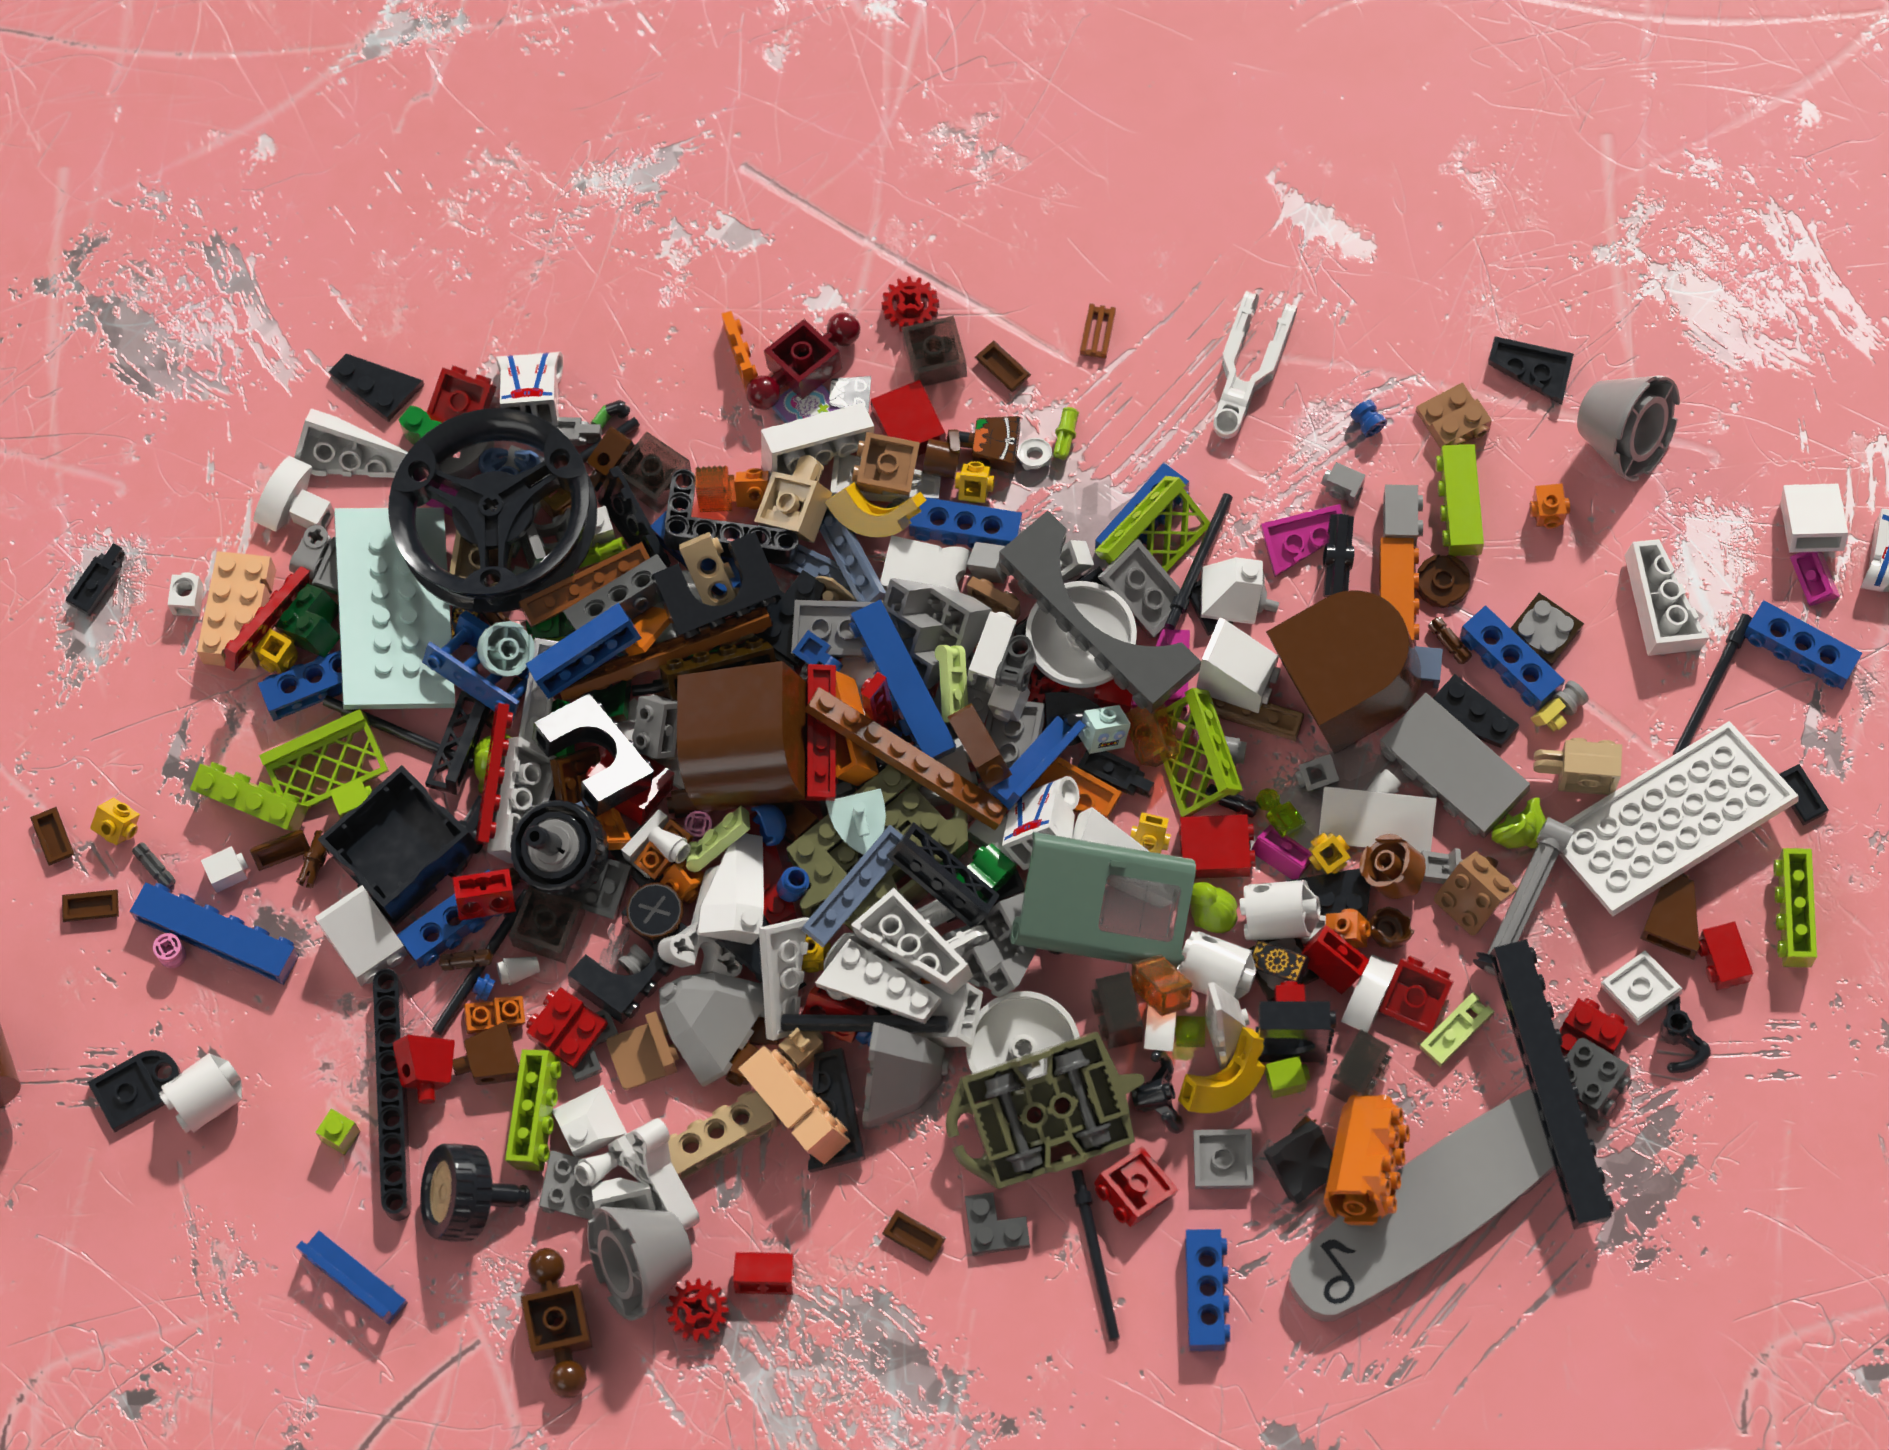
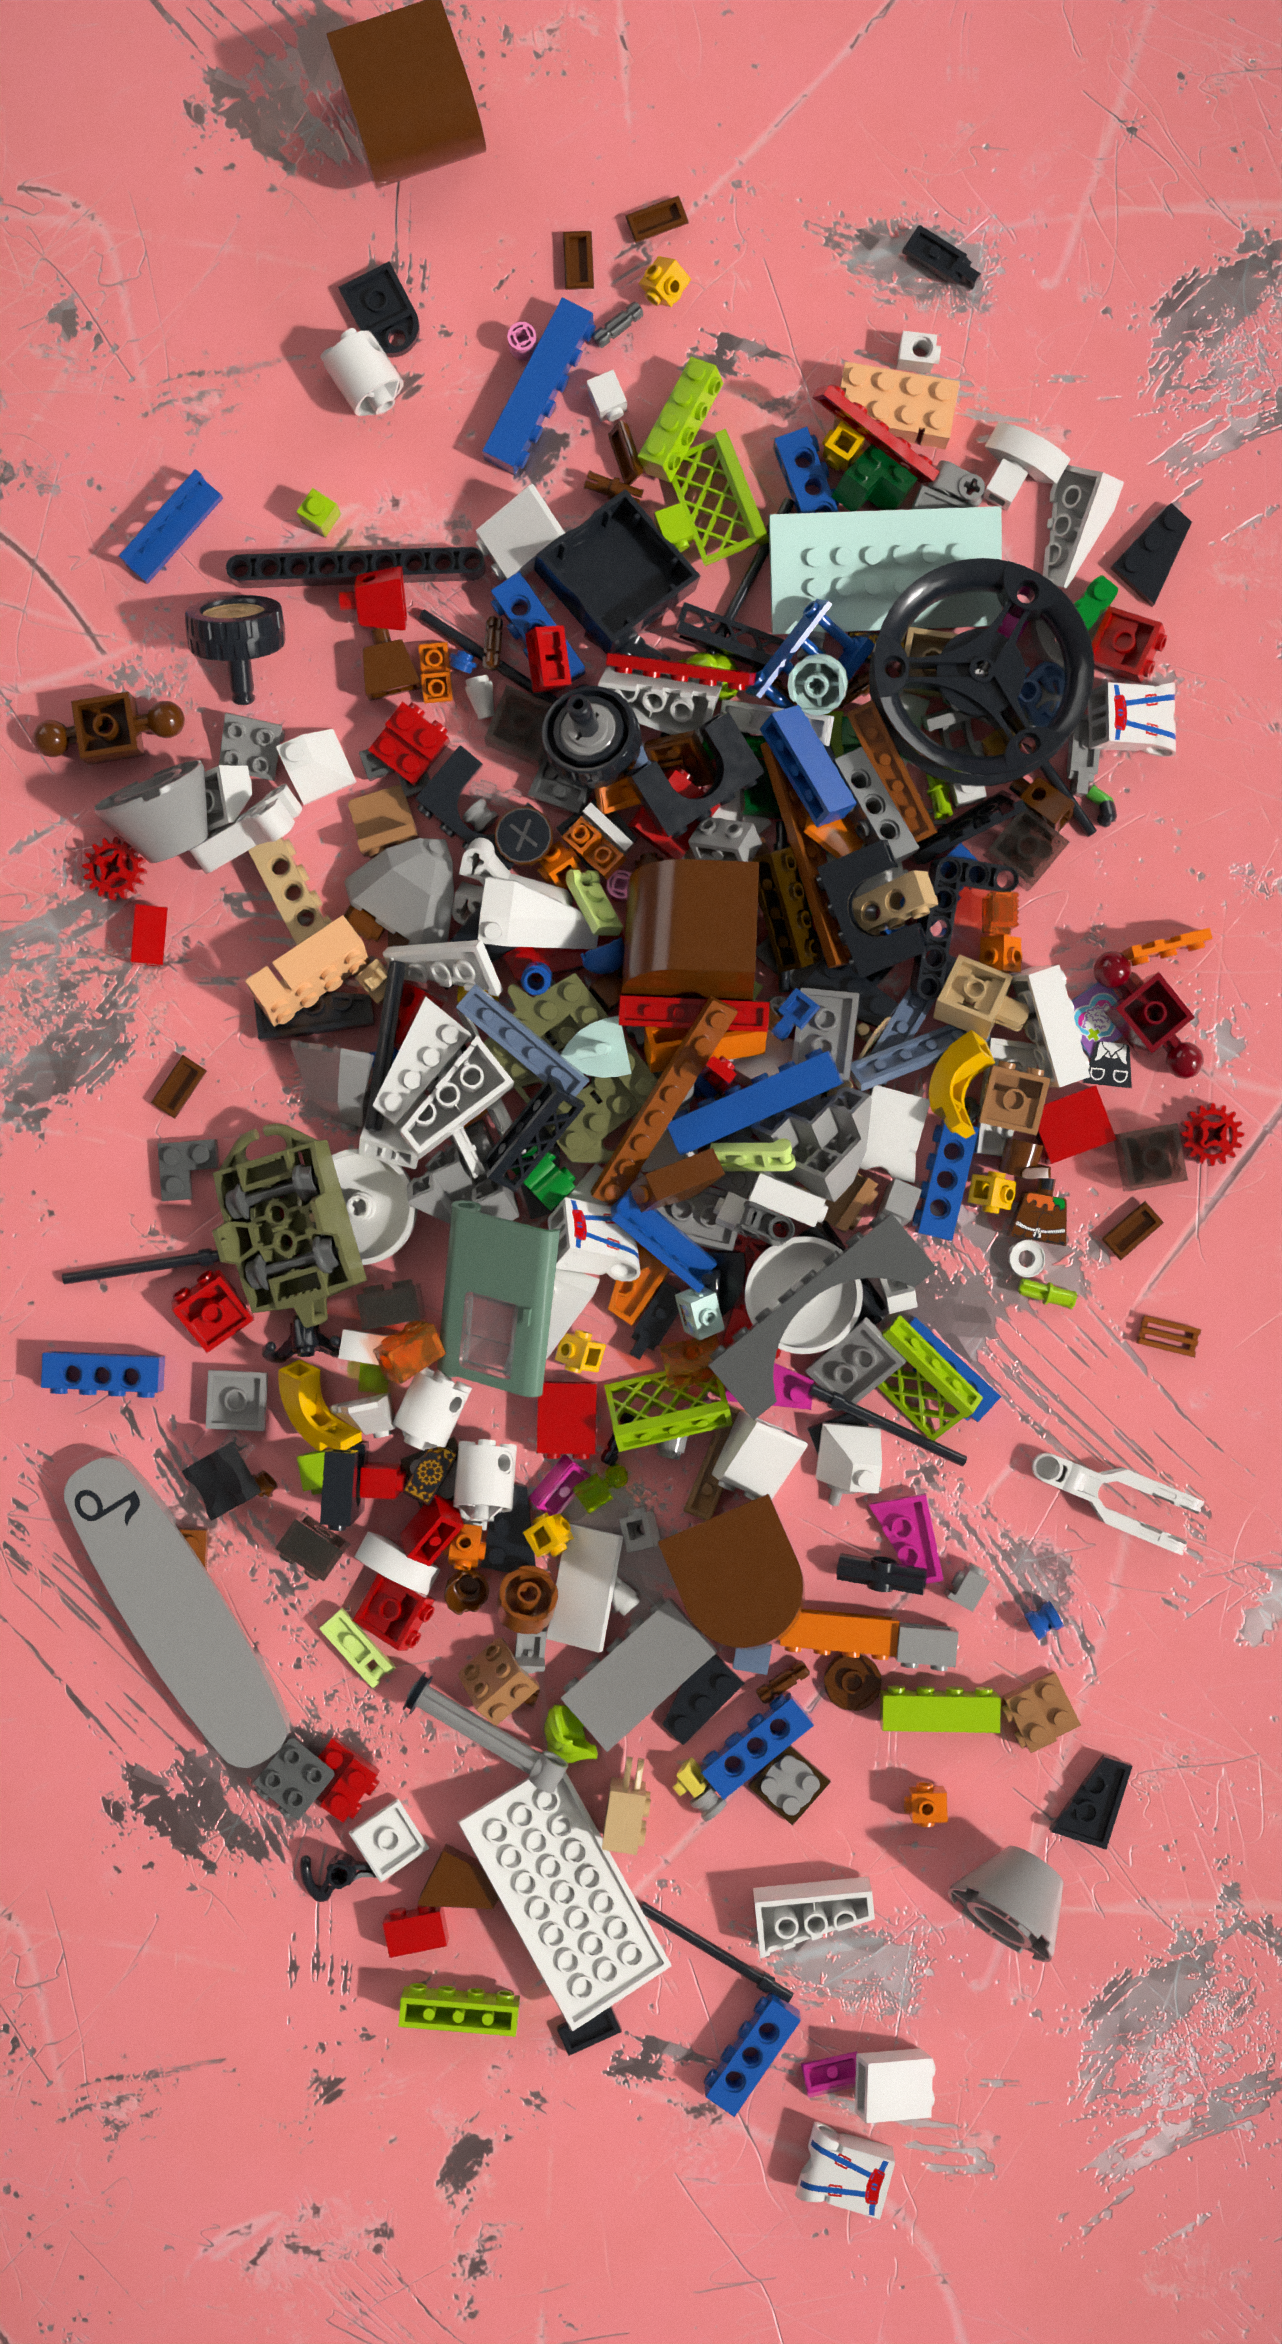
camera: 90 degrees right, 20 degrees up
lime brick [505,1049,562,1171] -> none
white cone [574,1152,618,1186] -> none
white cone [648,826,691,864] -> none
lime hair [1180,882,1238,933] -> none
orange brick [1324,1095,1410,1225] -> none
black brick [1490,939,1614,1230] -> none

